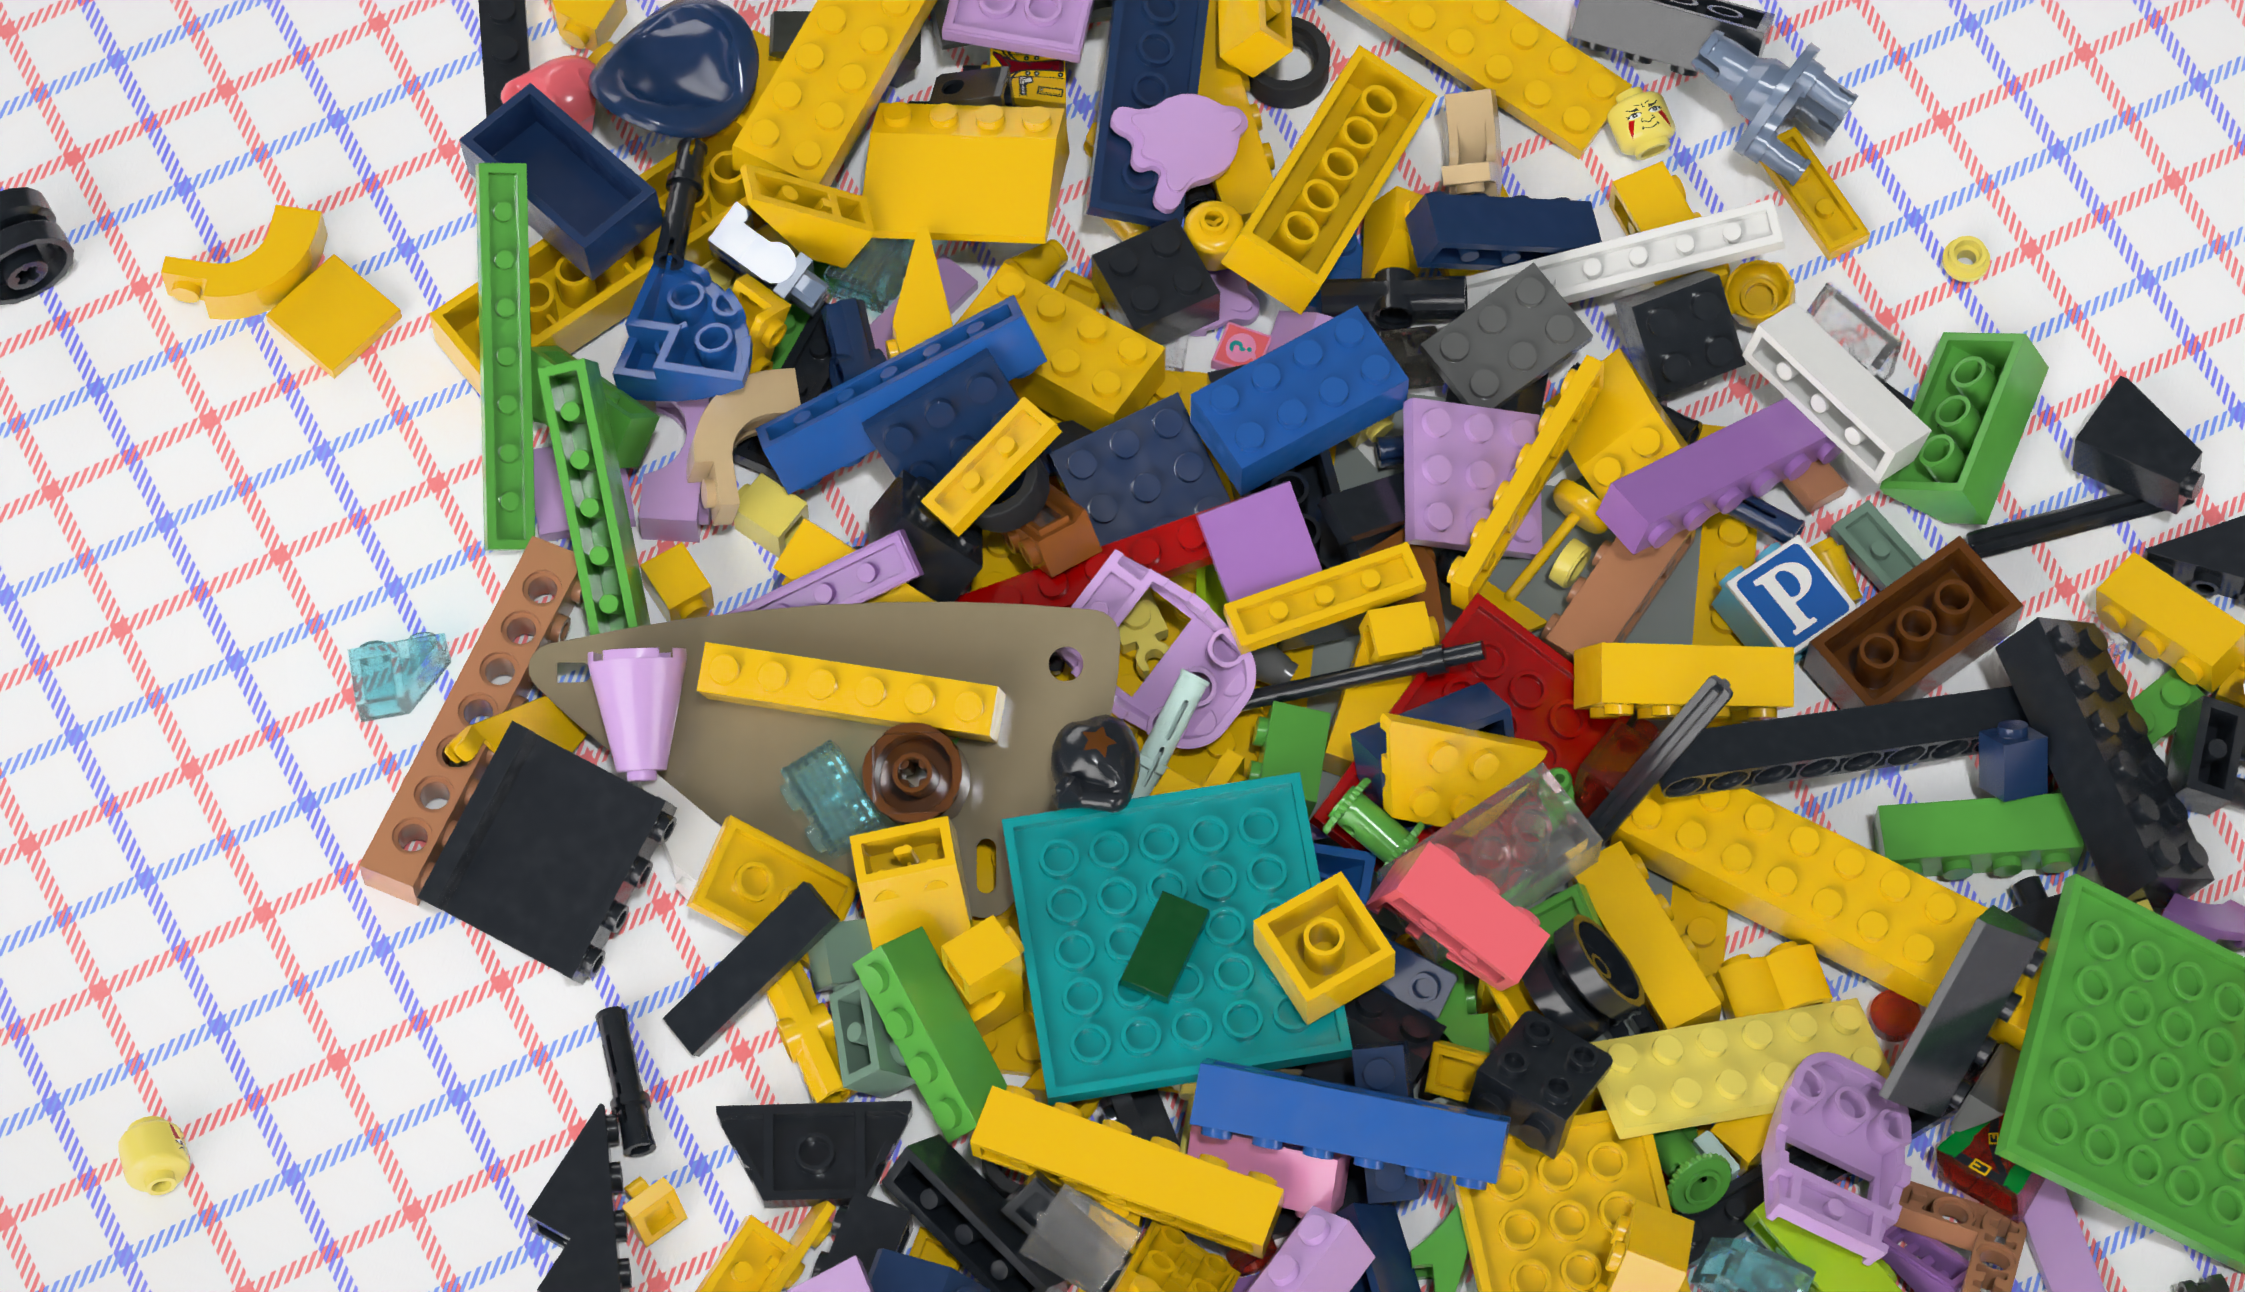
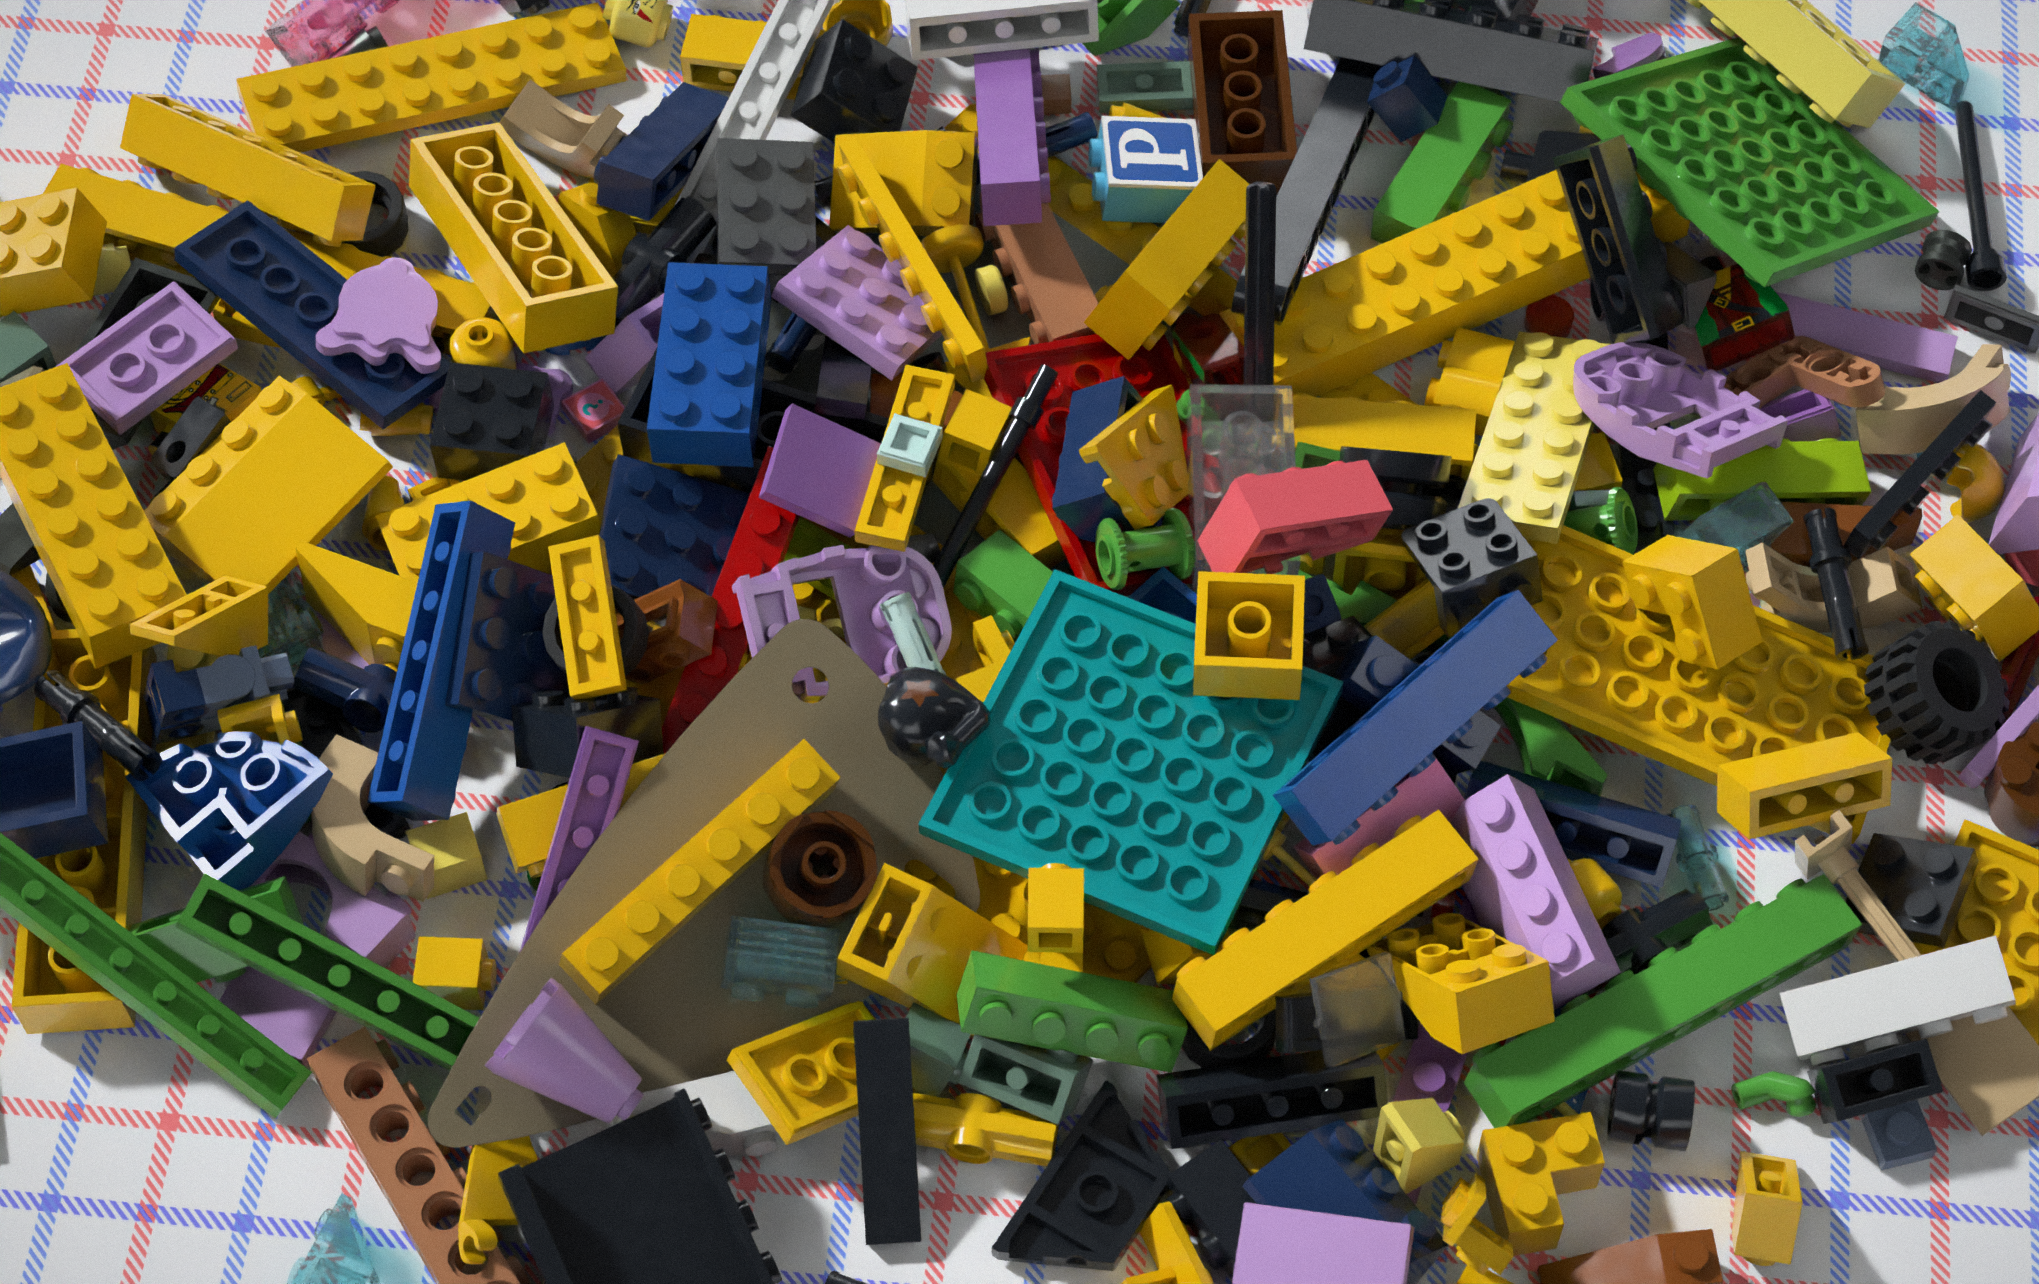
camera: 55 degrees left, 5 degrees down
dark green tile [1121,891,1210,1004] -> none
none -> light aqua tile [877,413,943,478]

